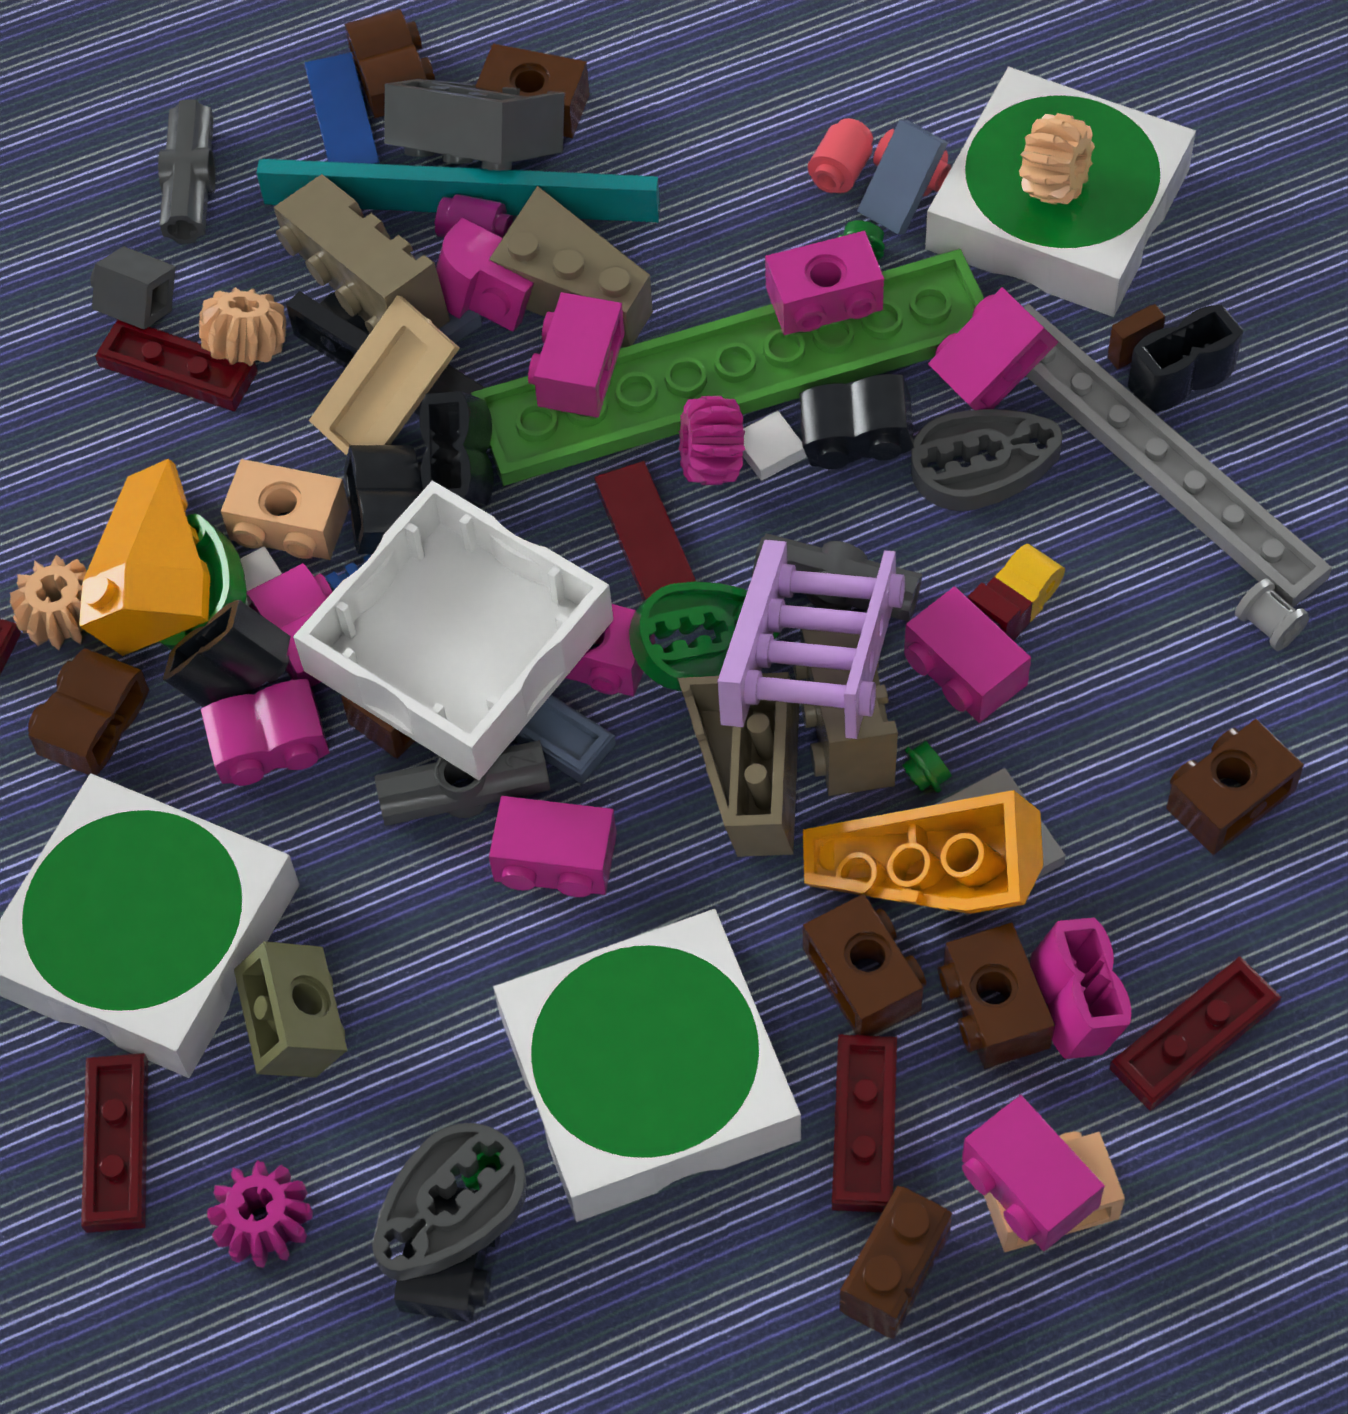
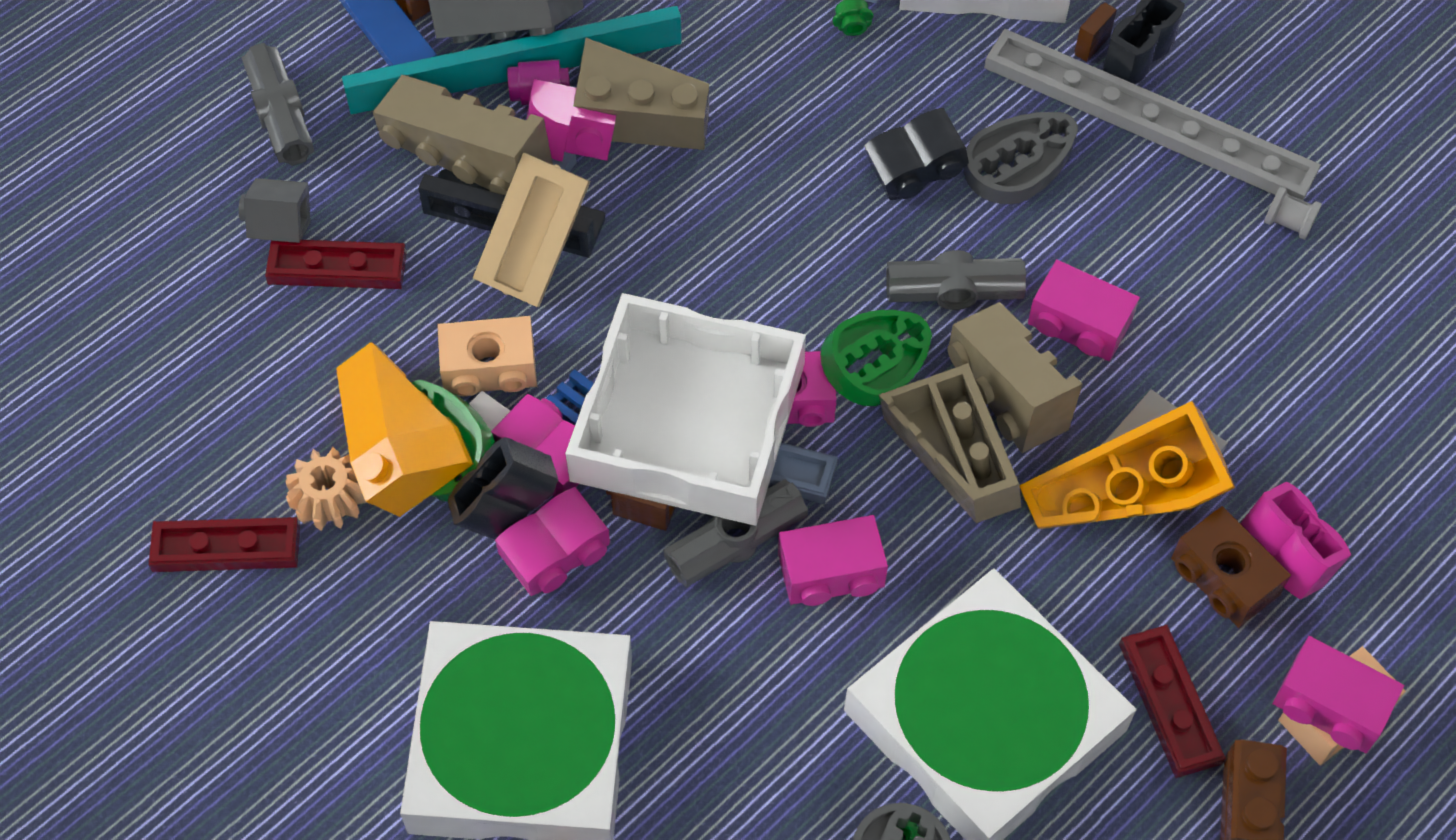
camera: 25 degrees left, 0 degrees up
reddish brown brick [28,648,149,775] -> none
light nougat gear [199,287,286,366] -> none
olive brick [234,941,347,1078] -> none
black brick [344,445,423,554] -> none
black brick [419,391,494,506] -> none
bright green plate [471,249,984,486] -> none
dark pink brick [528,292,625,418] -> none
dark red tile [594,461,696,602] -> none
dark pink gear [678,396,745,485] -> none
lavender fence [718,540,905,739] -> none
white tile [743,411,806,481] -> none
dark pink brick [765,231,884,335] -> none
reddish brown brick [803,894,927,1036] -> none
green plate [901,741,952,793] -> none
dark pink brick [928,287,1058,411] -> none
leg [968,544,1065,641] -> none
dark red tile [1109,956,1282,1111] -> none
reddish brown brick [1166,718,1304,855] -> none

